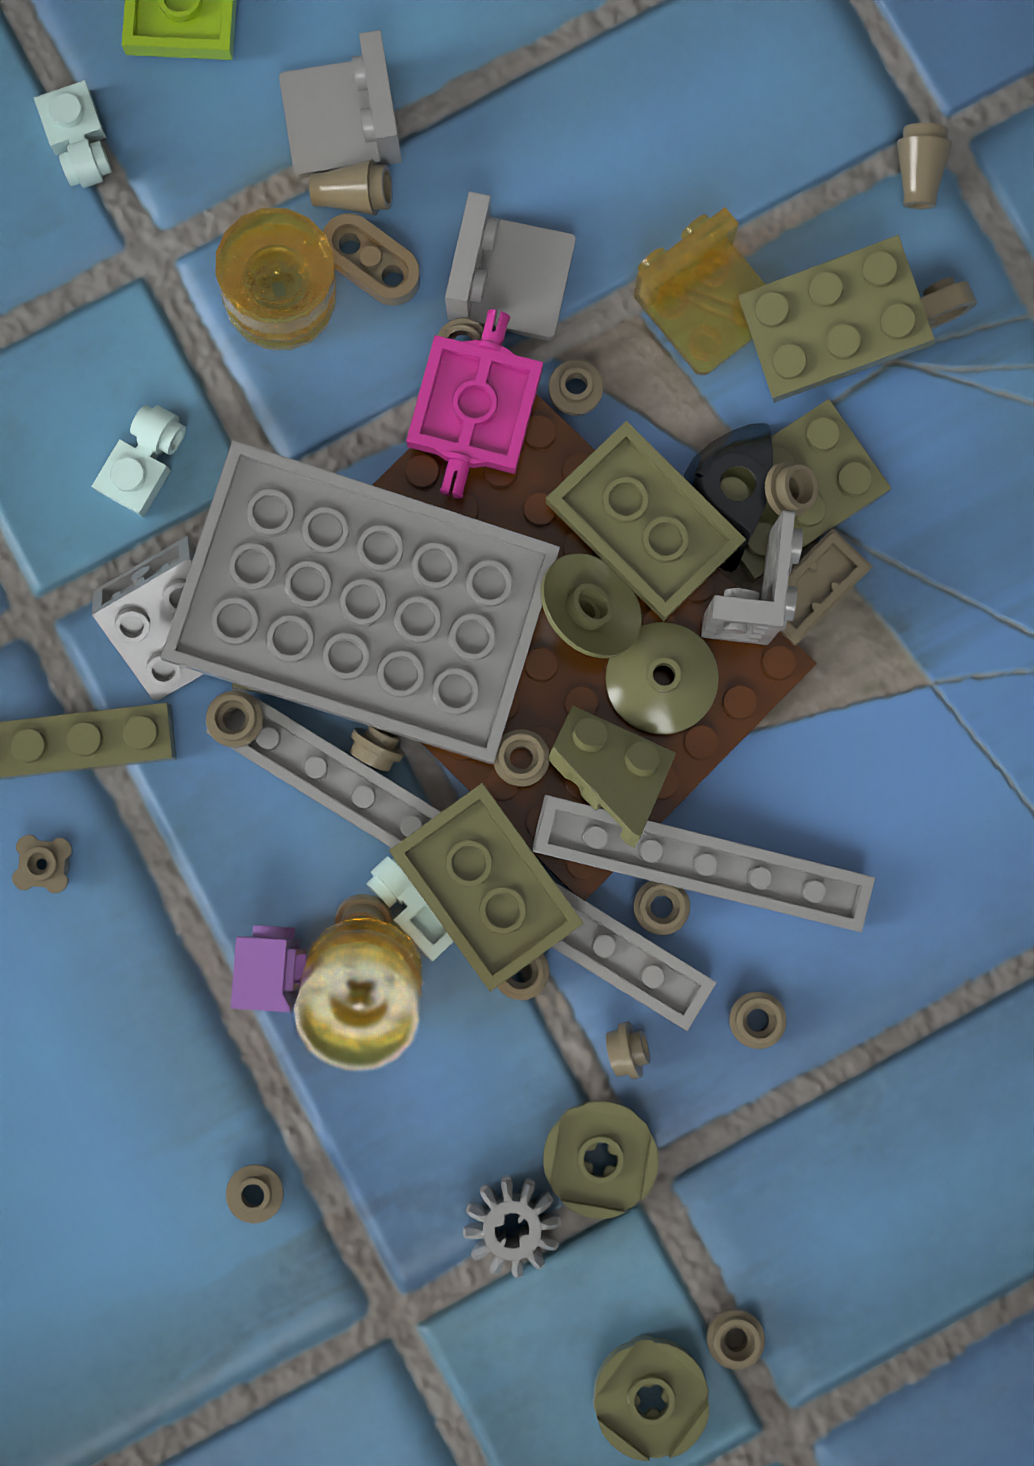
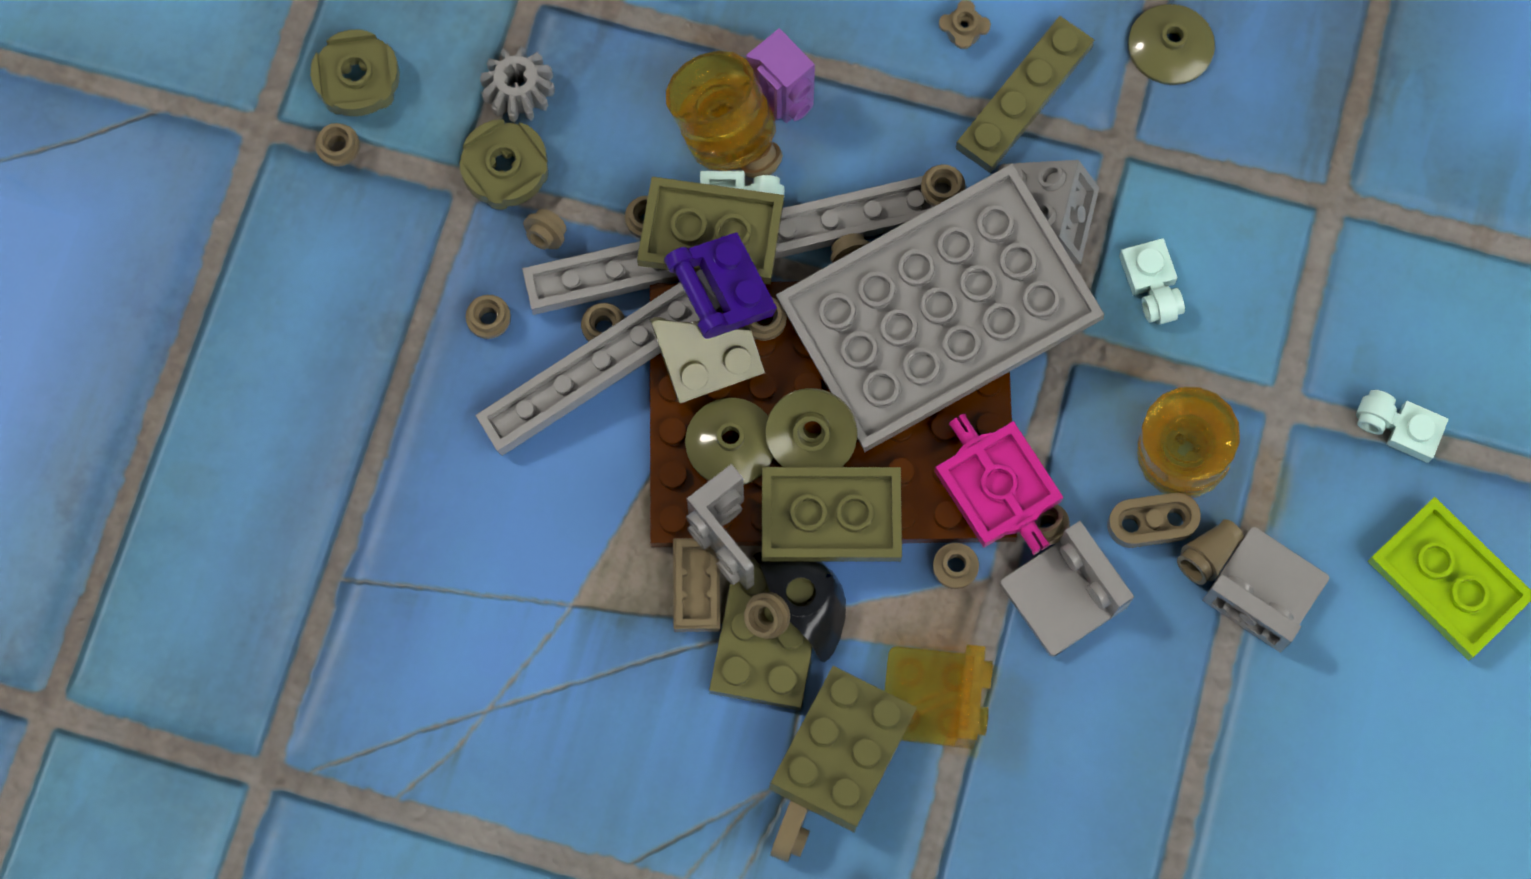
camera: 135 degrees right, 10 degrees down
none -> dark purple plate [664,232,777,339]

